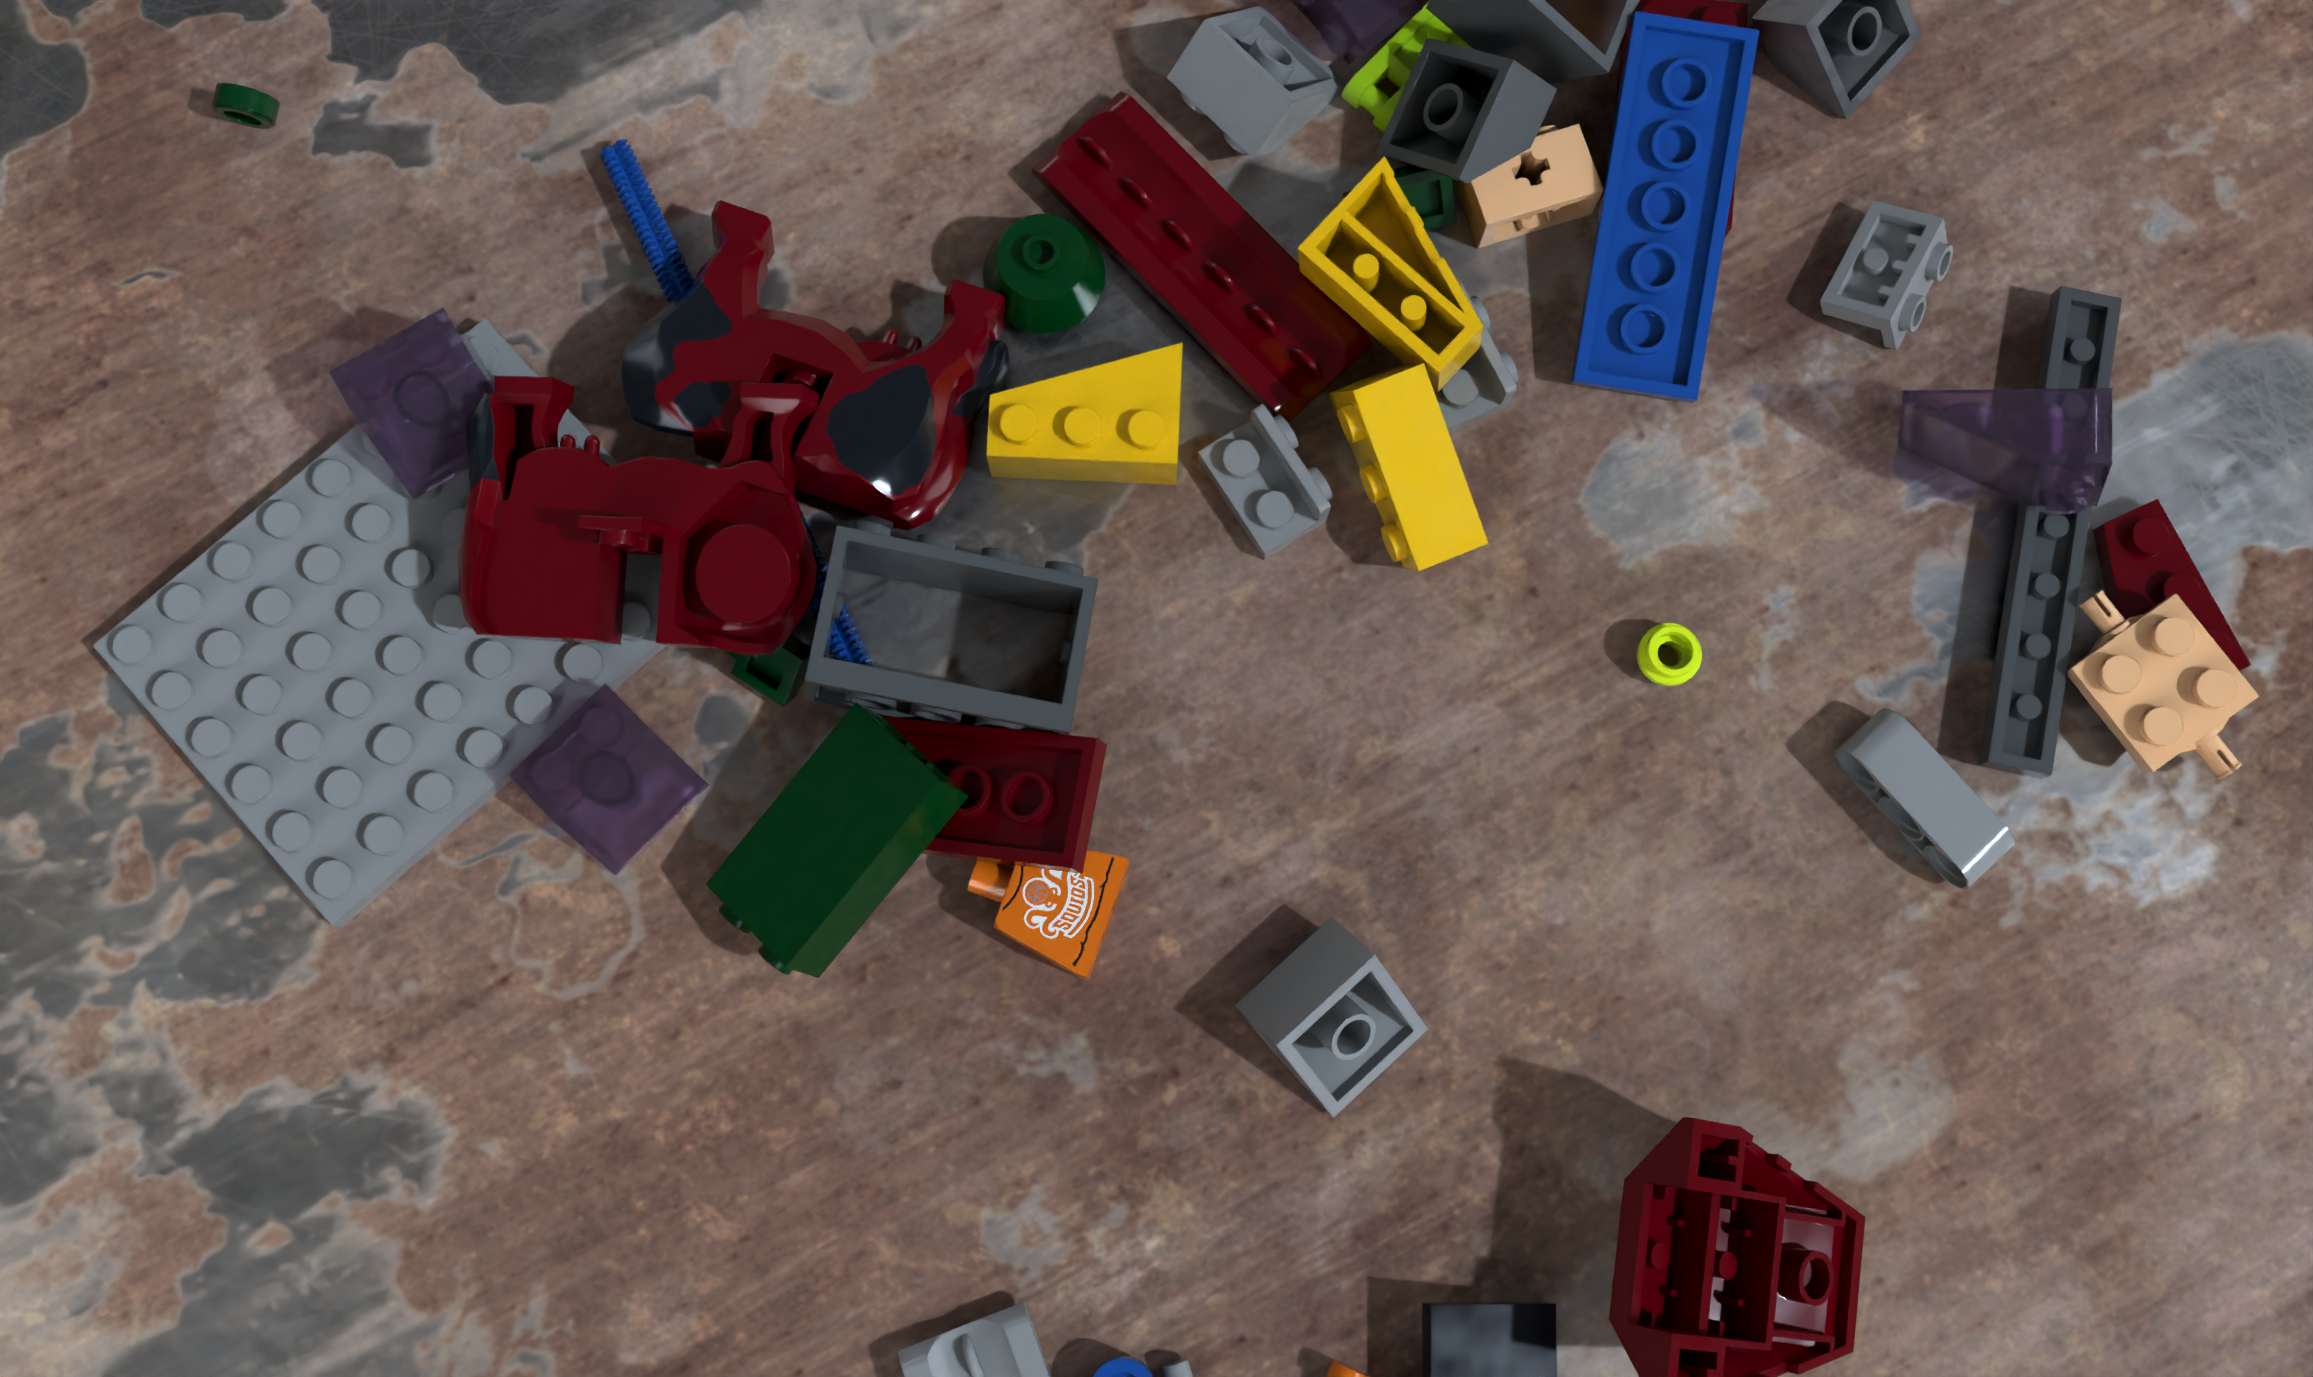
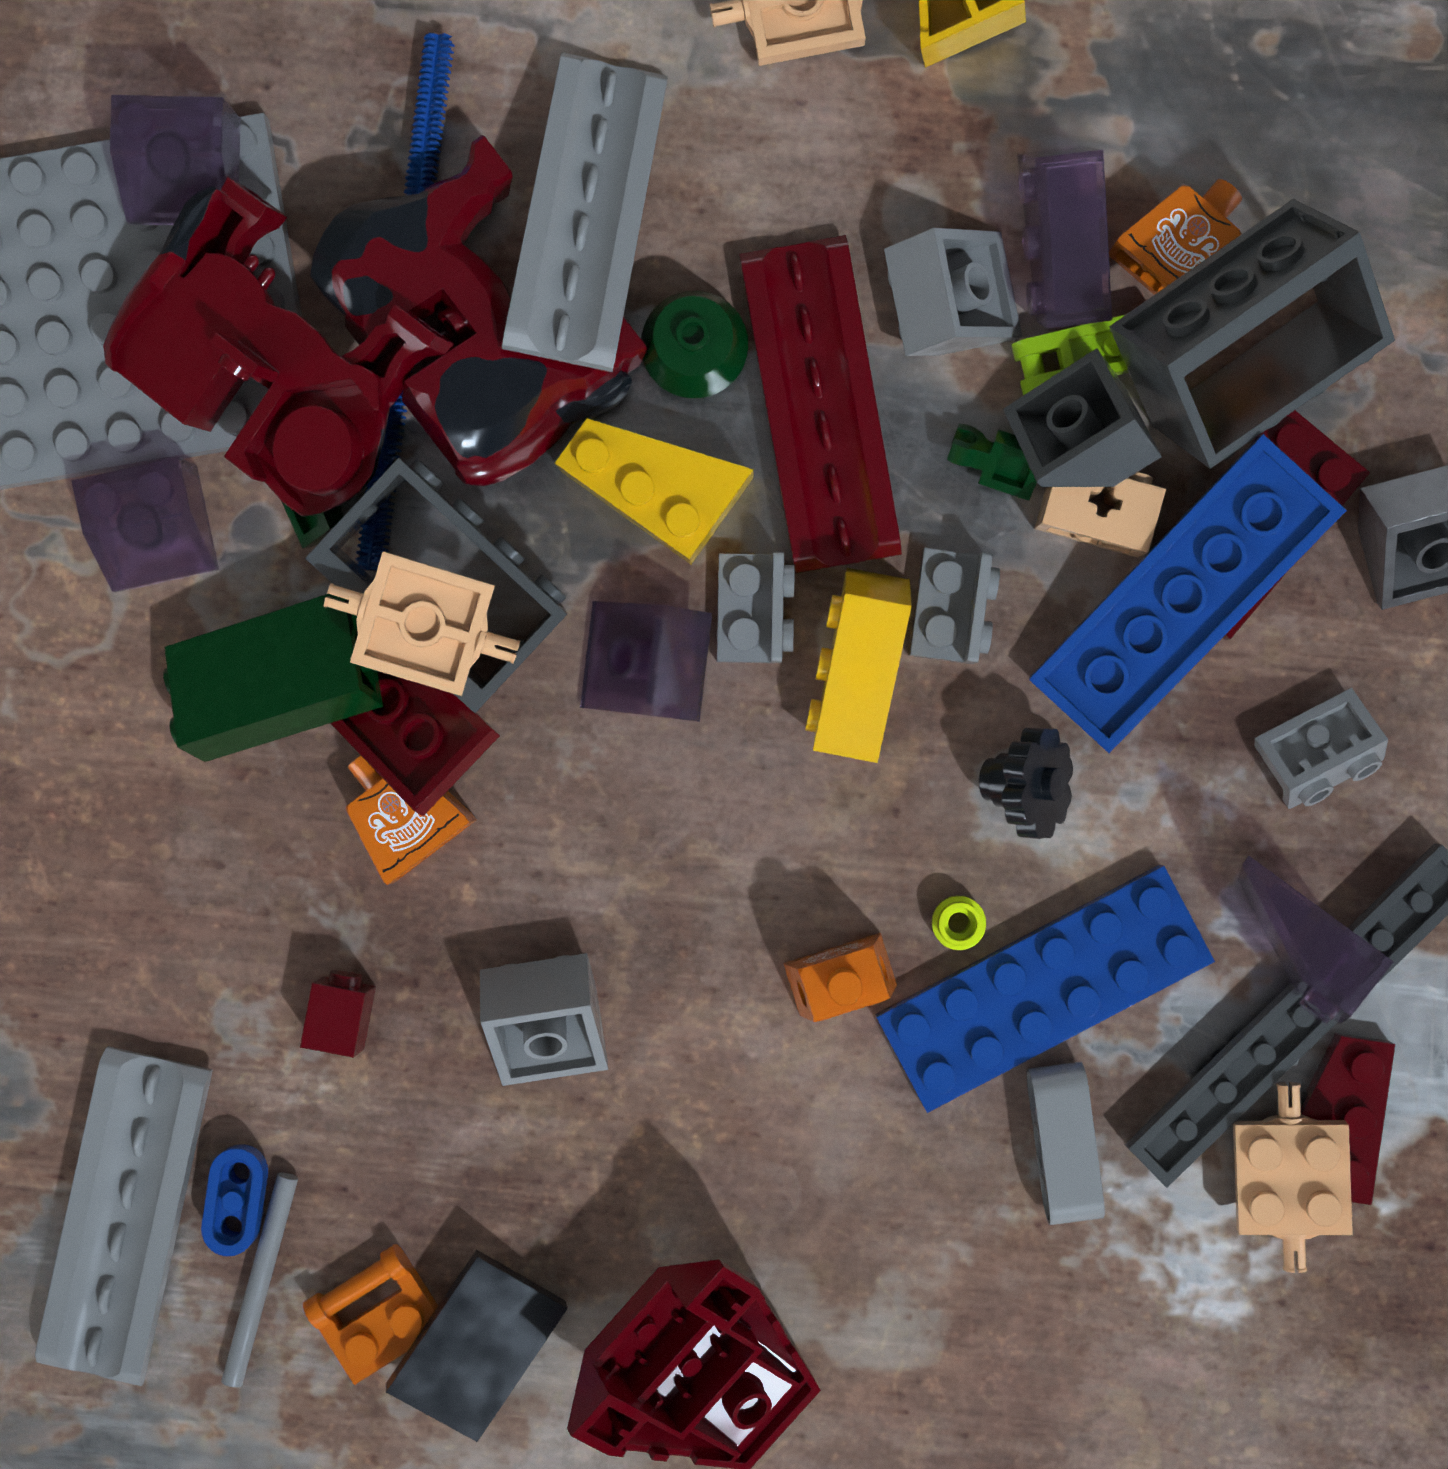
camera: 35 degrees right, 10 degrees up
yellow wedge [1297,156,1483,393] -> none
none -> dark red brick [300,970,376,1058]
none -> light nougat plate [324,551,521,696]
none -> light grey plate [502,52,668,372]
none -> clear purple slope [580,601,712,722]
none -> orange torso [783,933,897,1022]
none -> blue plate [875,865,1215,1113]
none -> black plant [979,727,1073,839]

